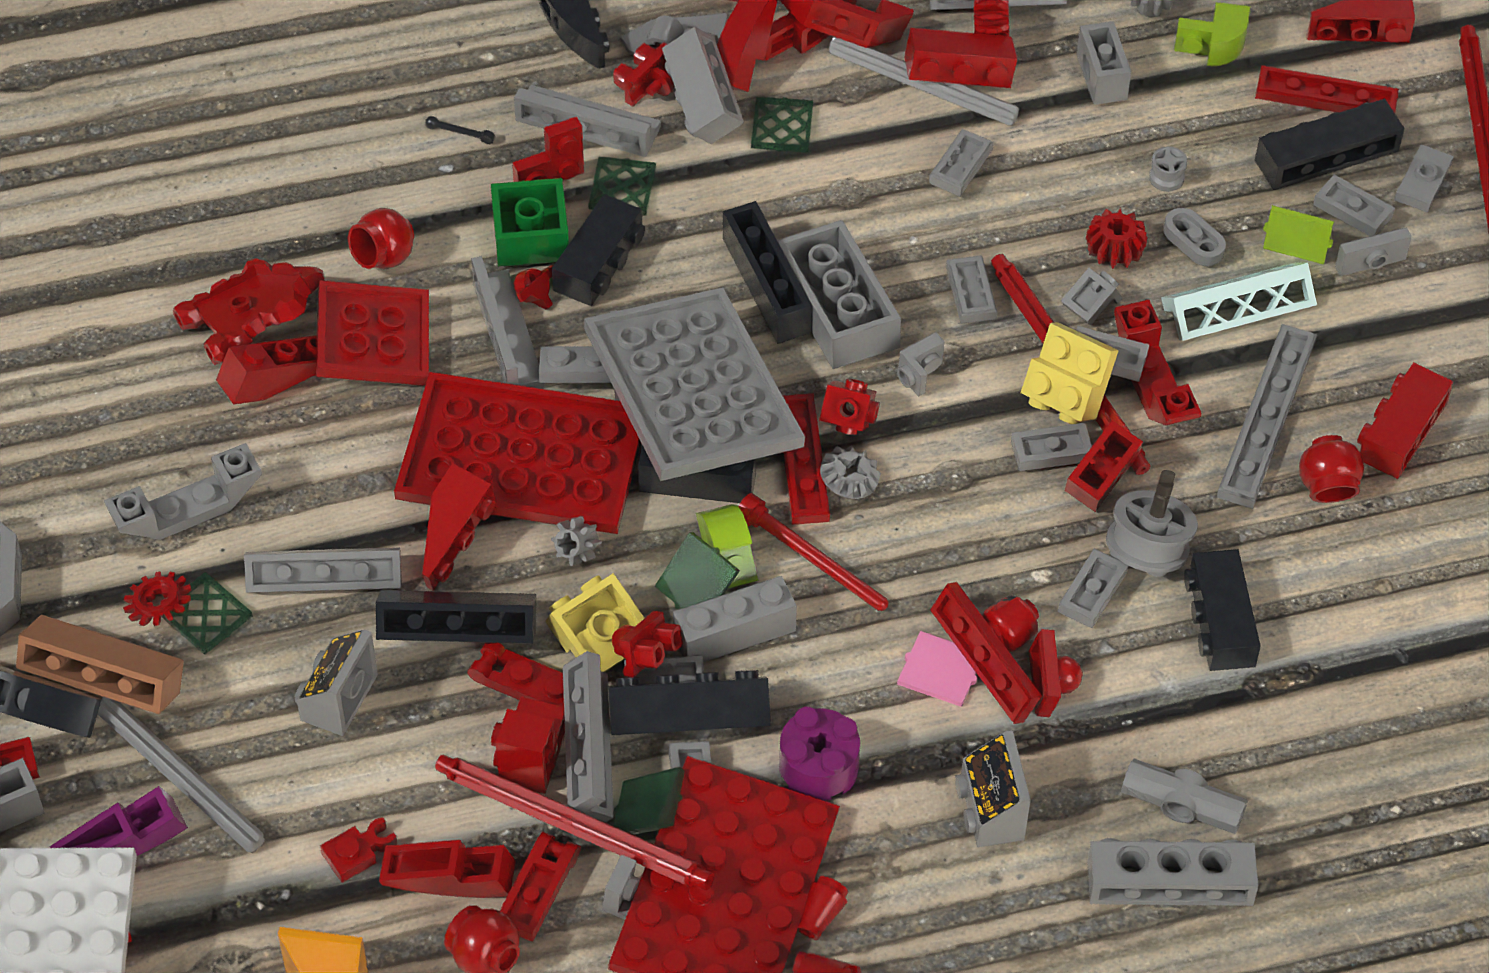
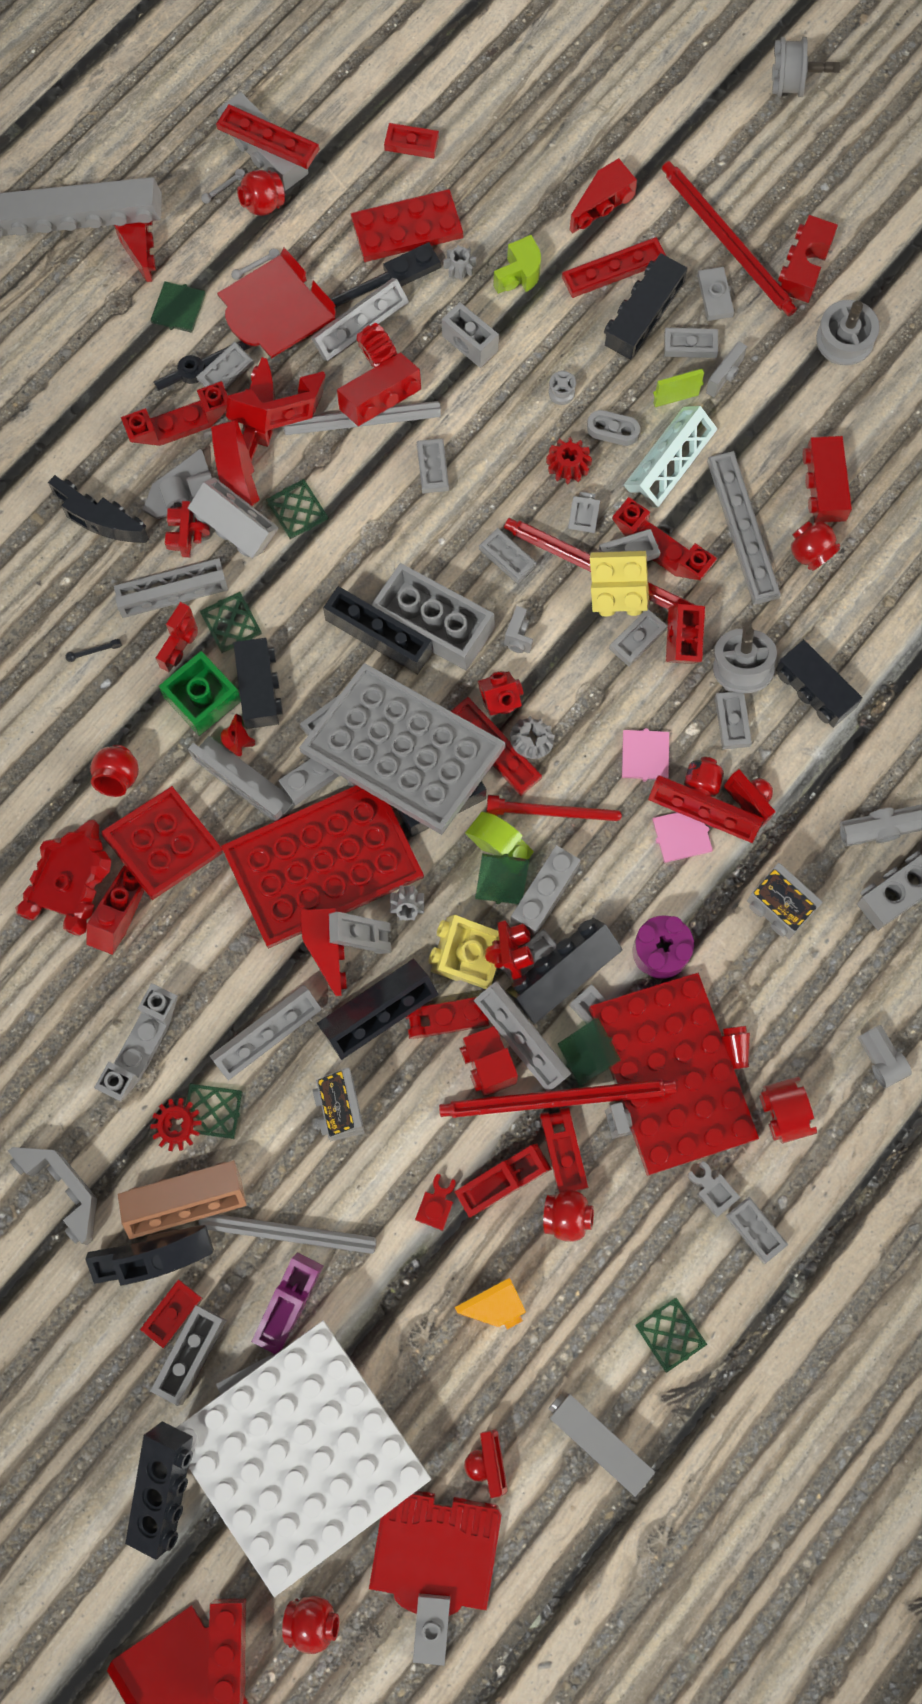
camera: 35 degrees left, 20 degrees up
none -> light grey plate [329,912,392,954]
none -> bright pink piece [622,728,669,782]

